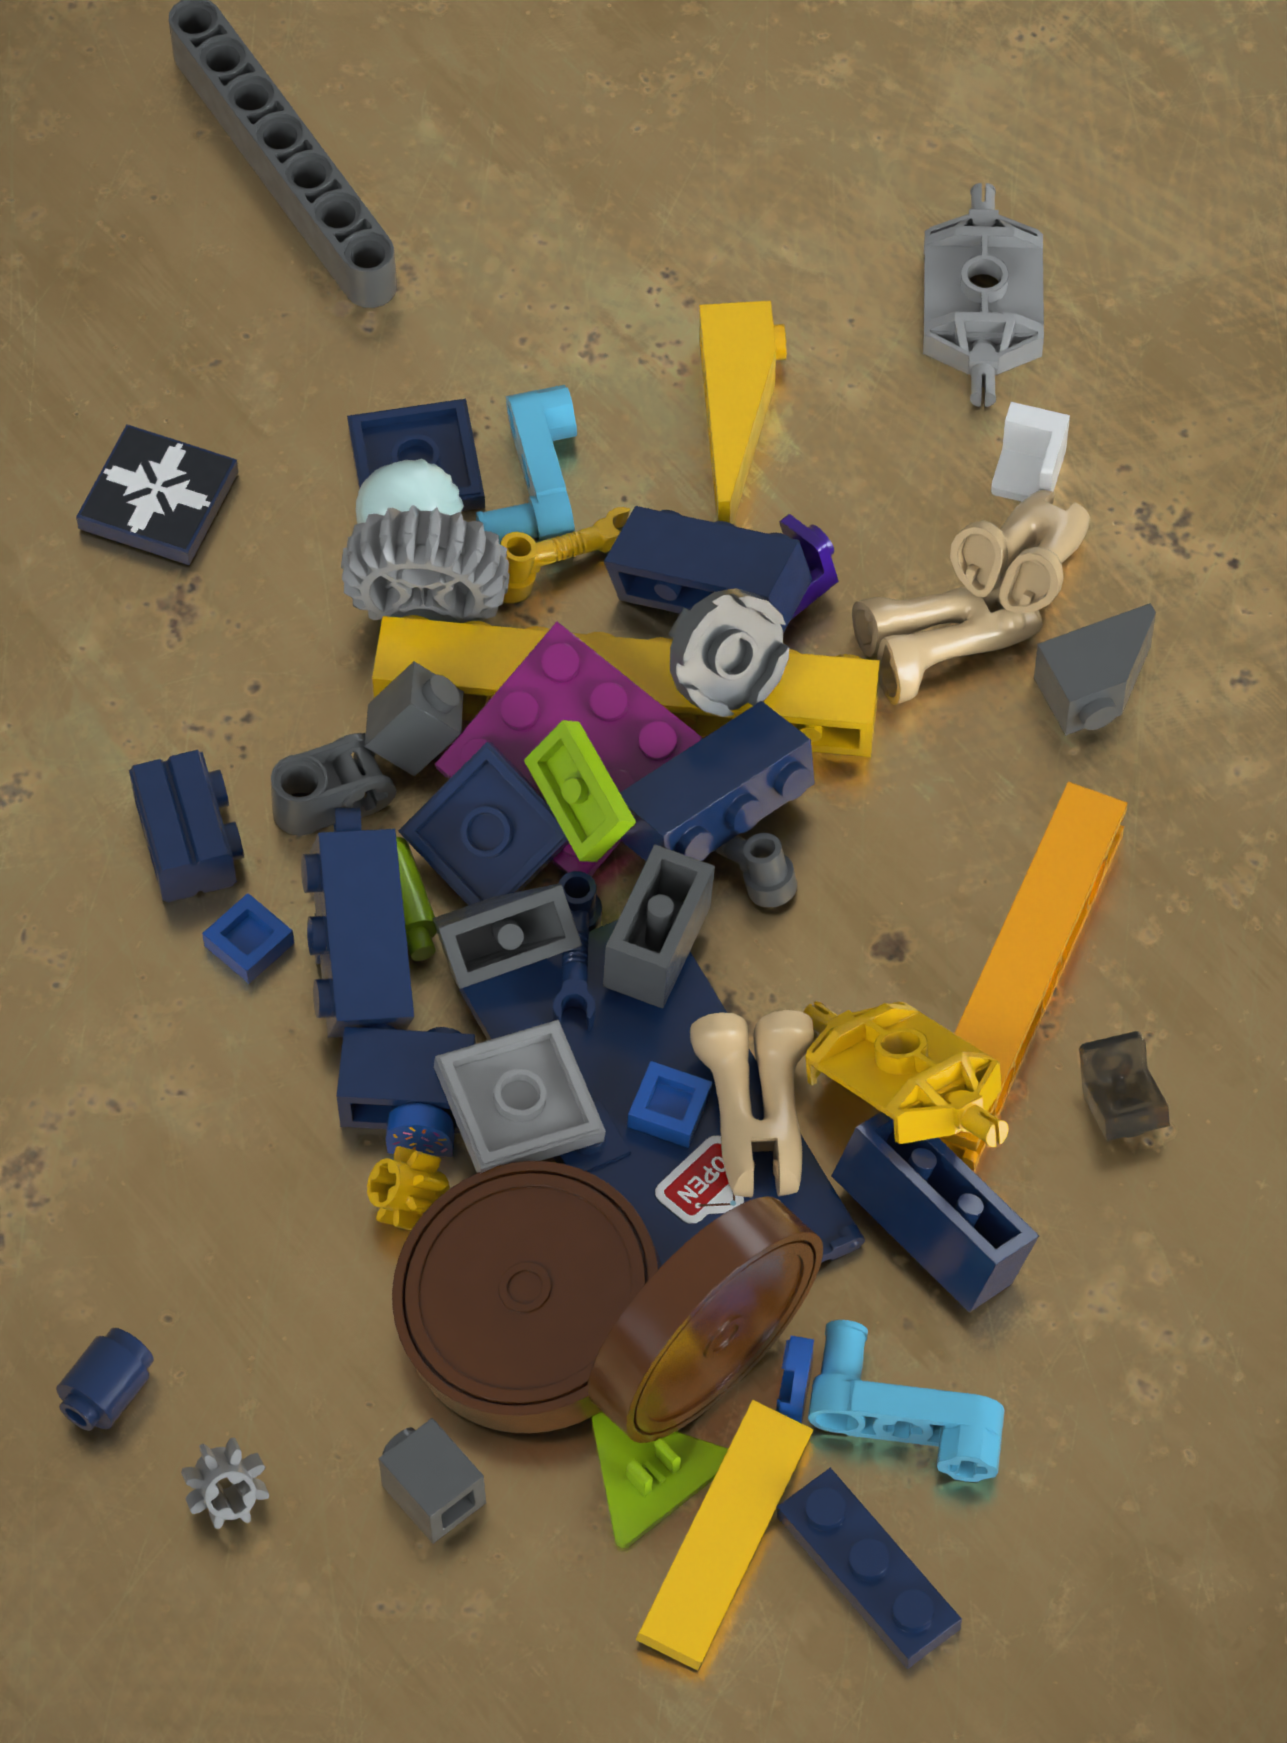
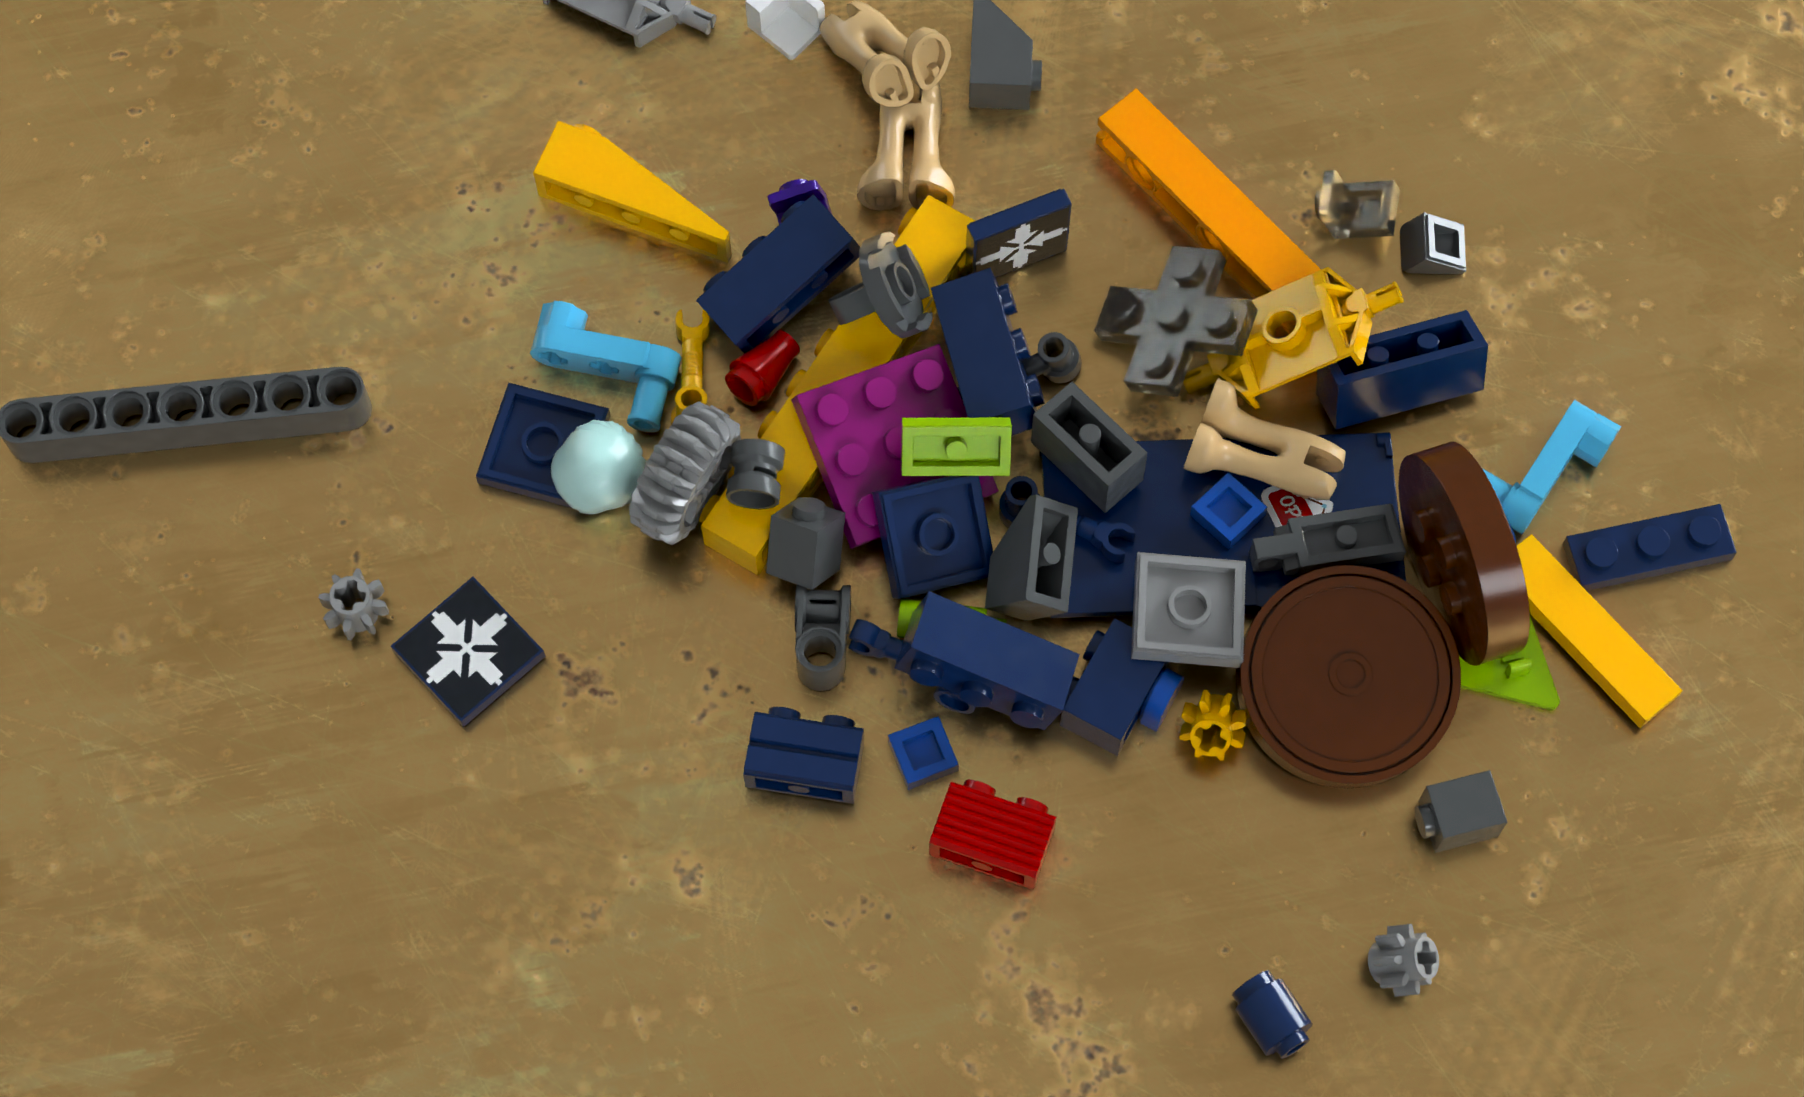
camera: 65 degrees left, 10 degrees up
none -> light grey gear [318,568,389,640]
none -> red cone [725,330,800,406]
none -> dark grey wheel [726,439,785,509]
none -> red brick [929,779,1057,890]
none -> tile [965,189,1072,278]
none -> clear smoke plate [1094,246,1258,397]
none -> dark grey hinge [1248,503,1406,576]
none -> dark grey slope [1400,212,1466,274]

